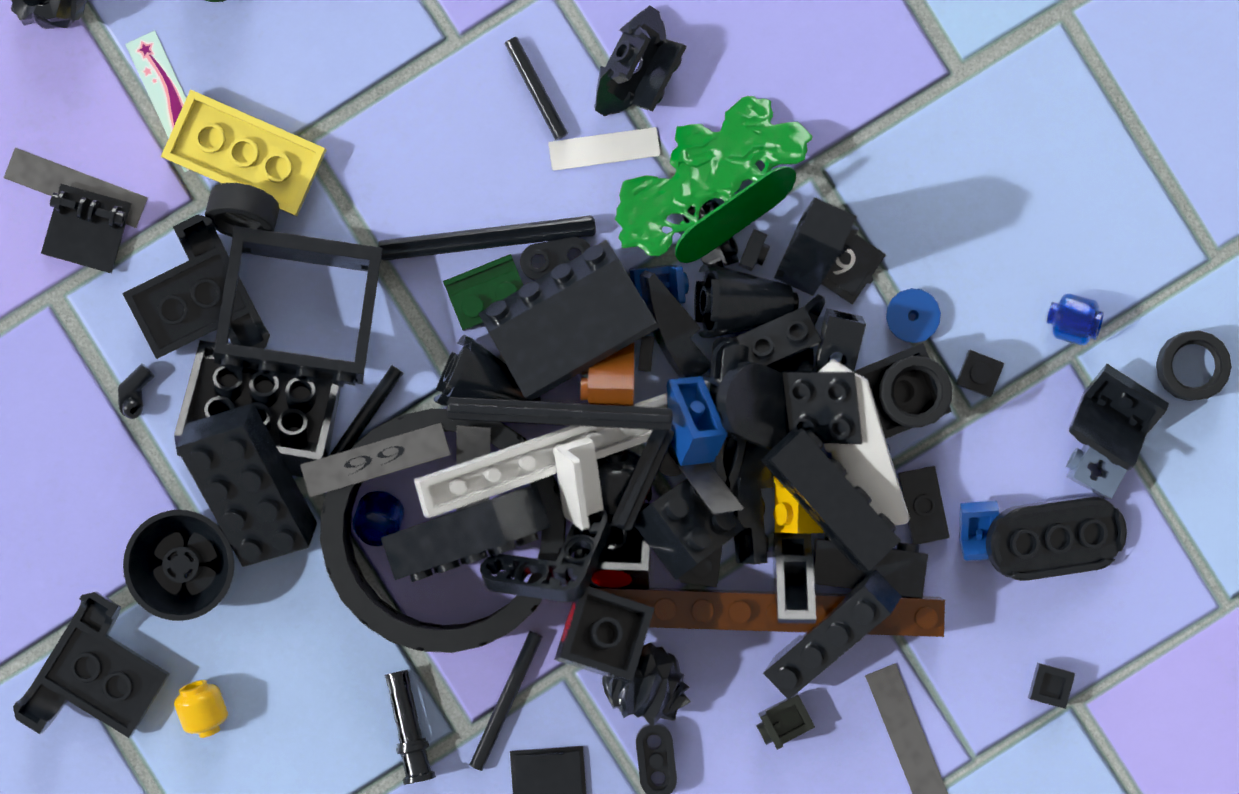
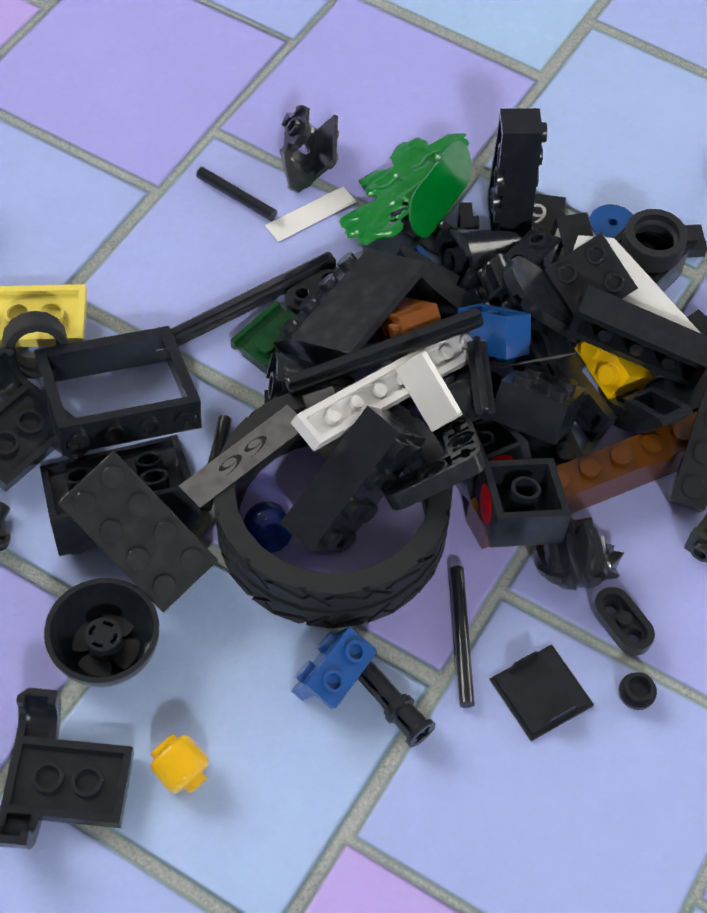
camera: 30 degrees left, 30 degrees down
none -> blue bracket [291,626,377,709]

